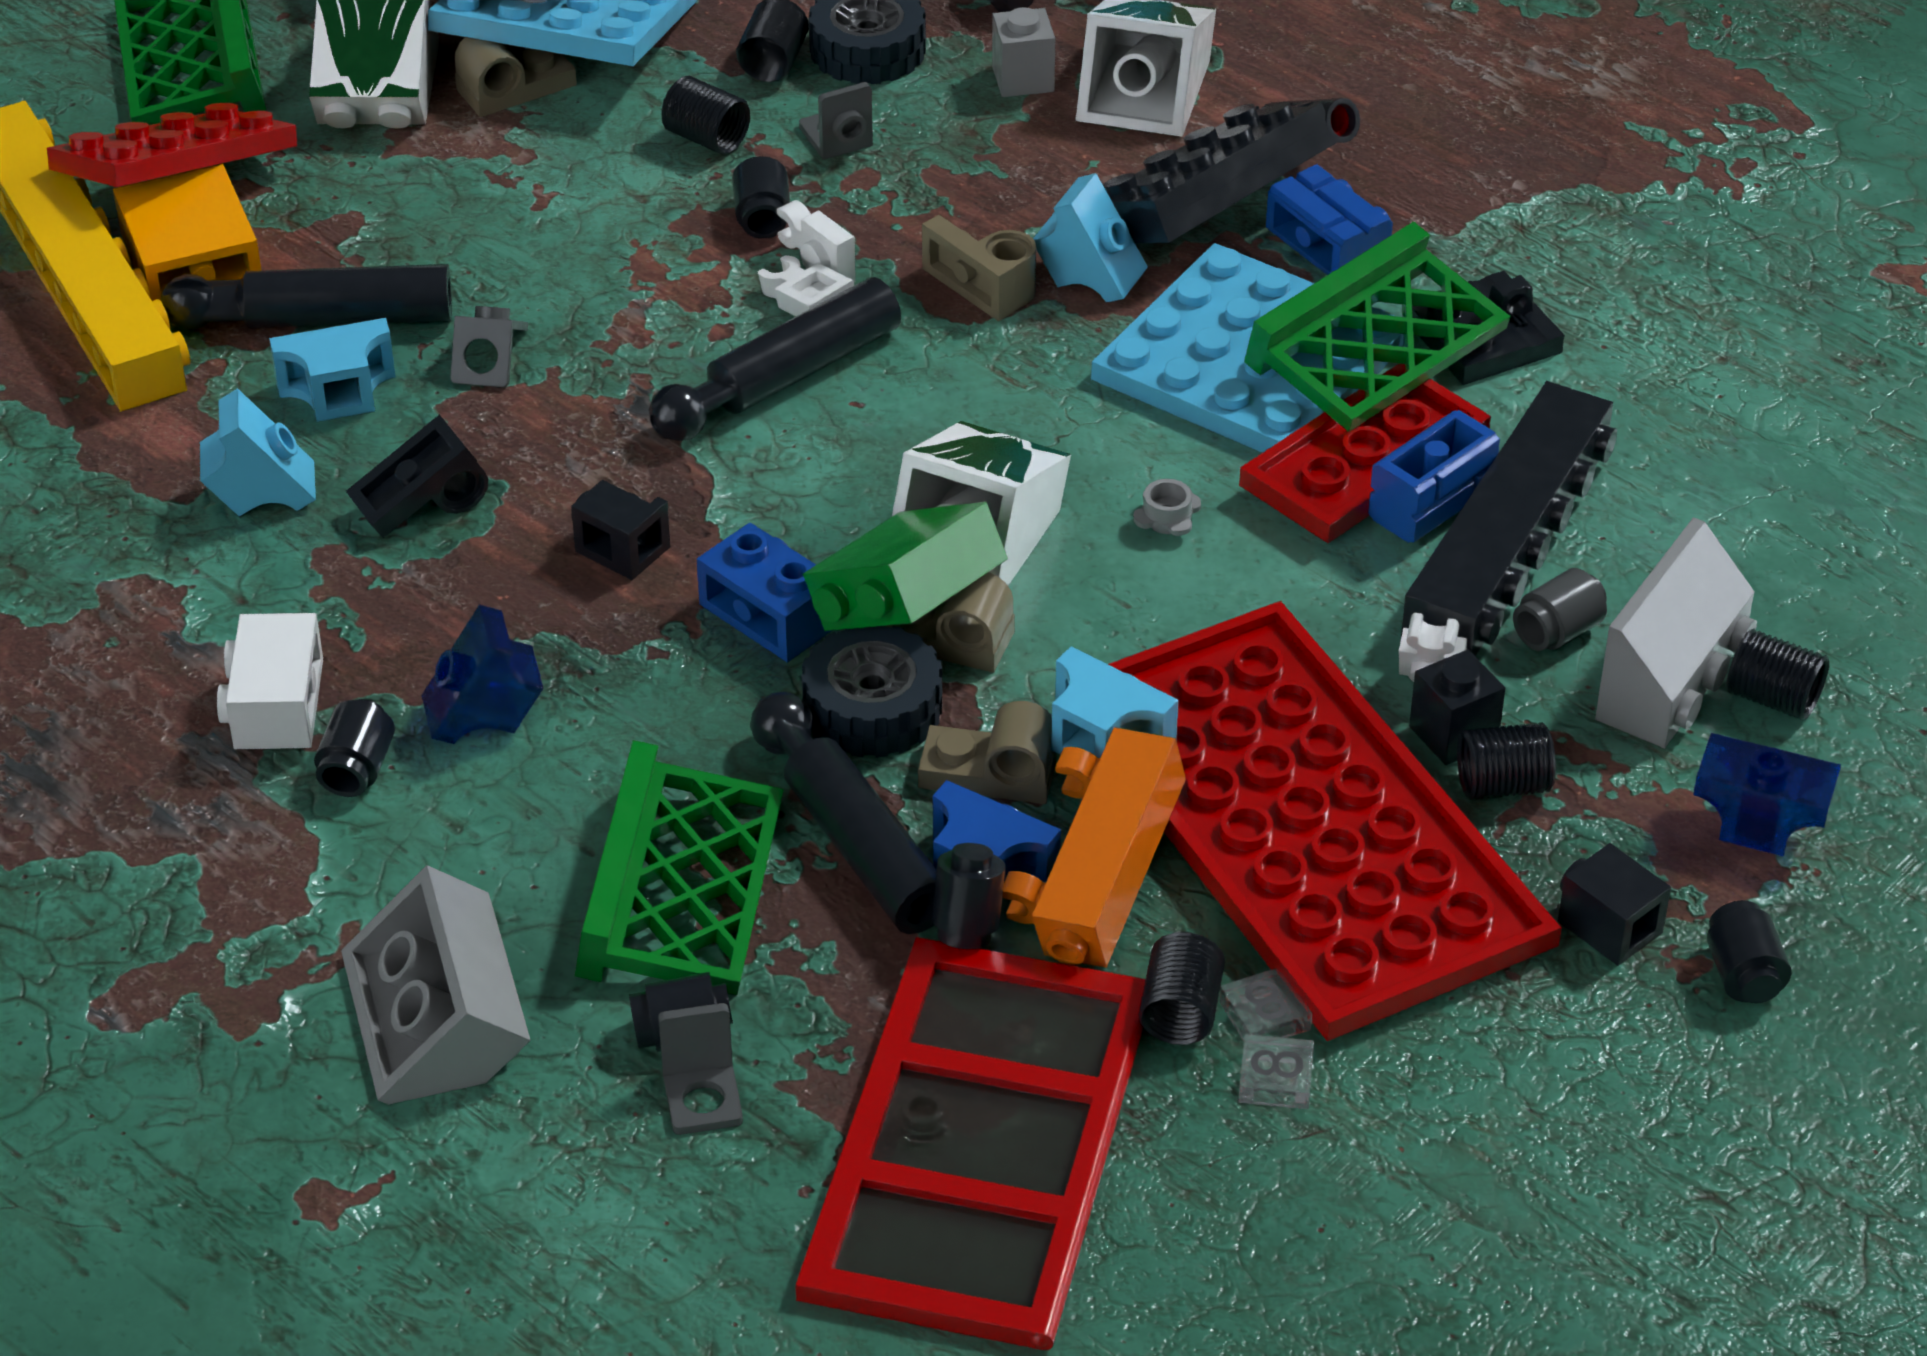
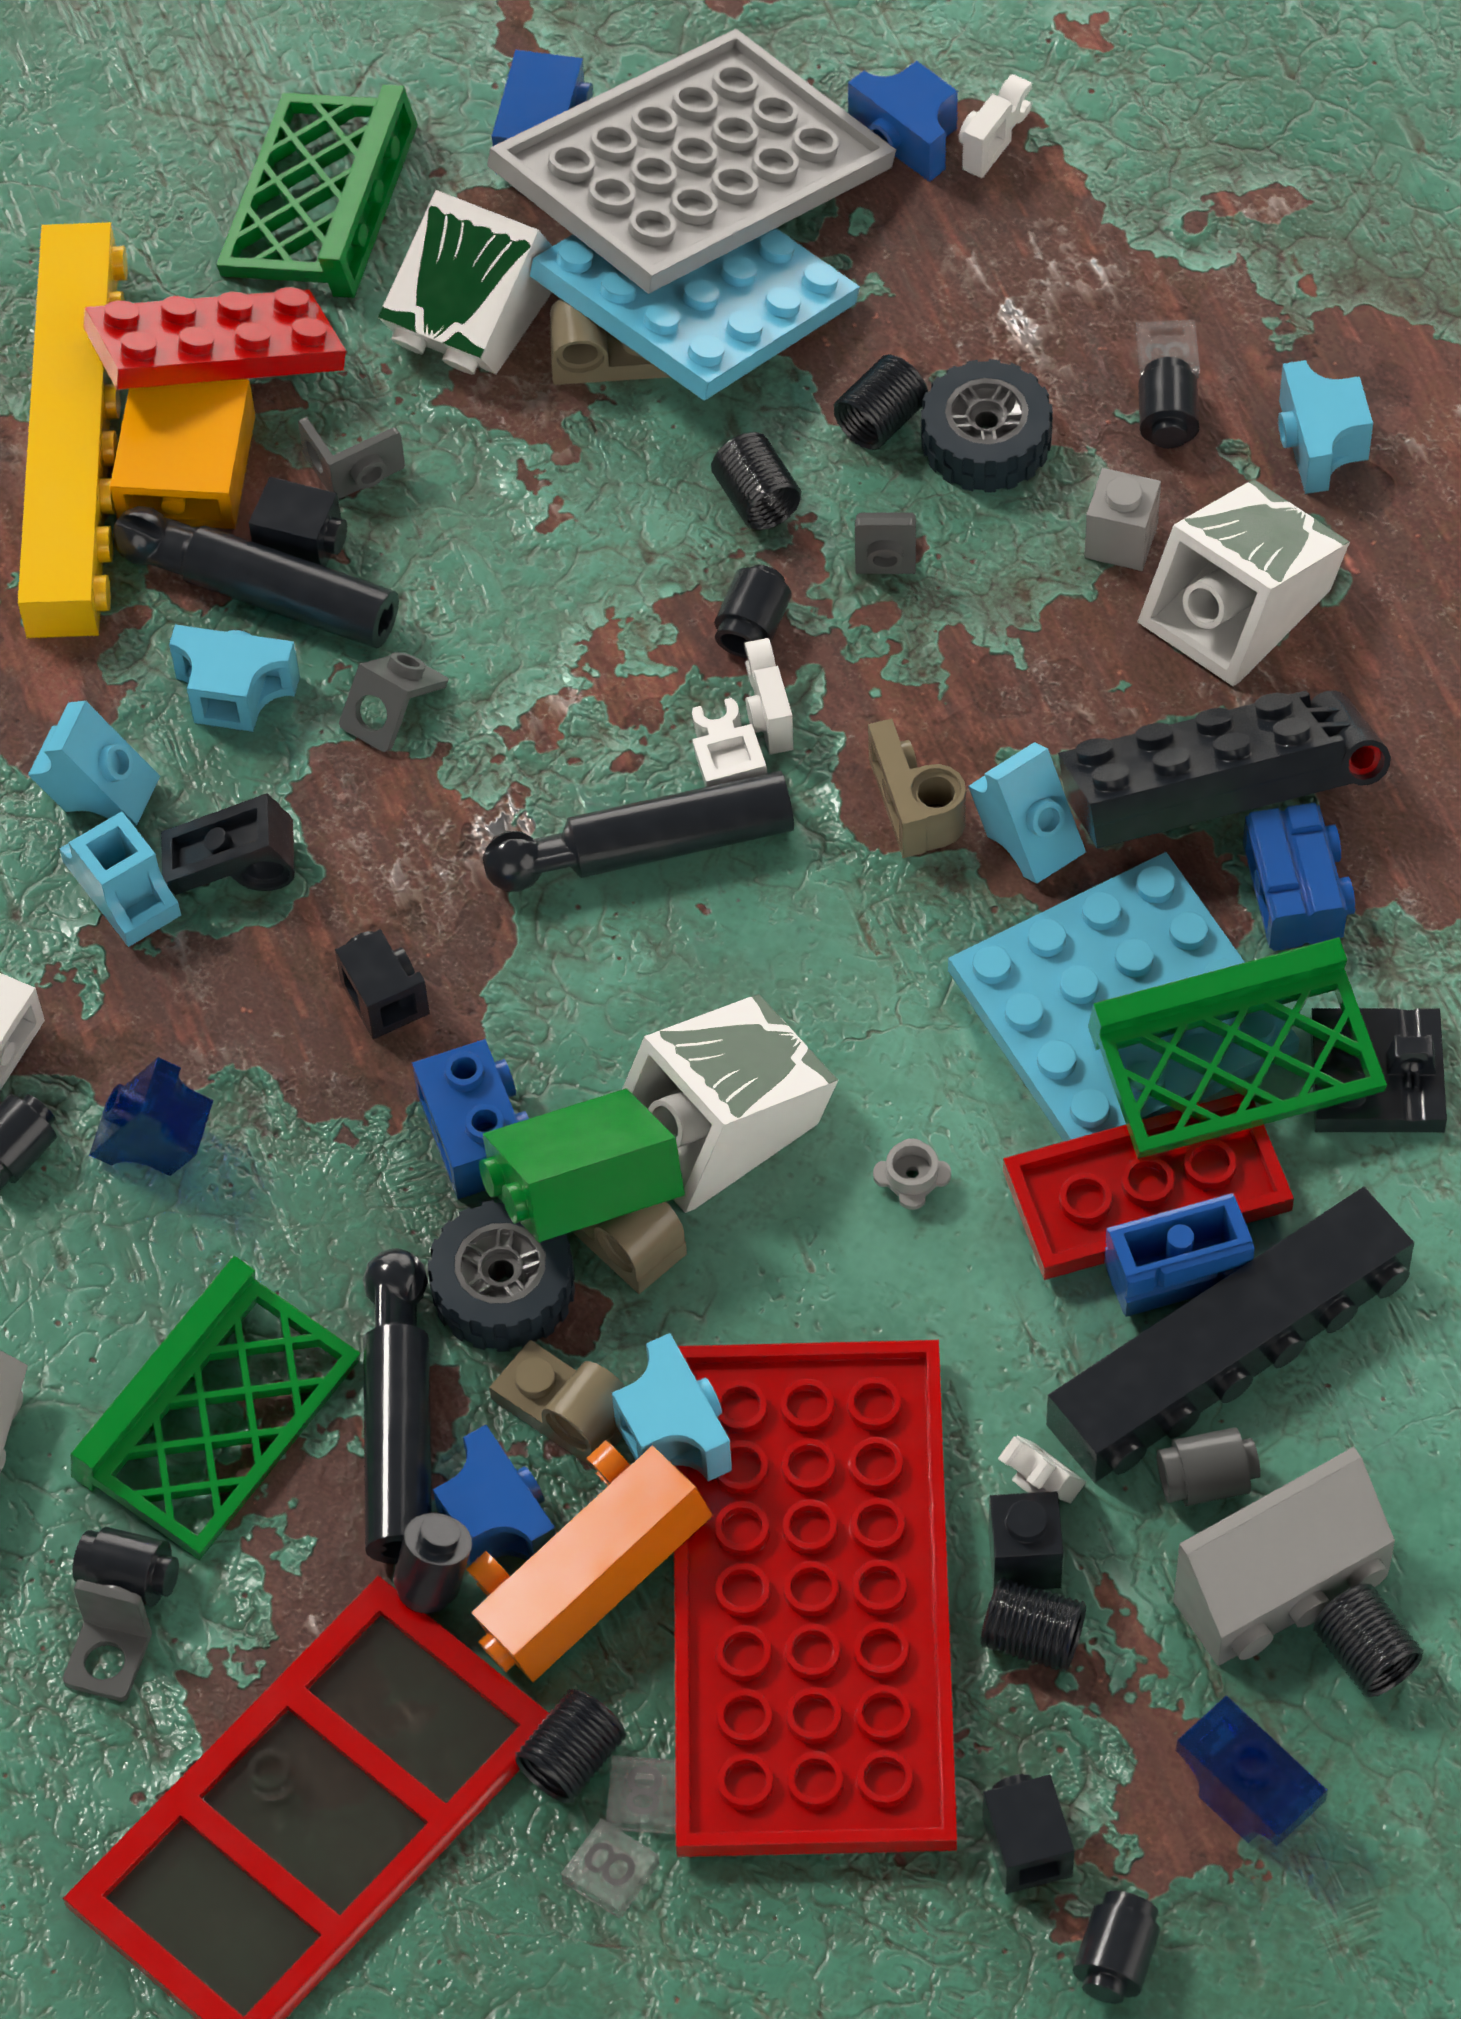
camera: 30 degrees right, 15 degrees up
none -> medium azure brick [59,811,181,947]
none -> black brick [248,477,347,567]
none -> dark grey bracket [298,417,405,500]

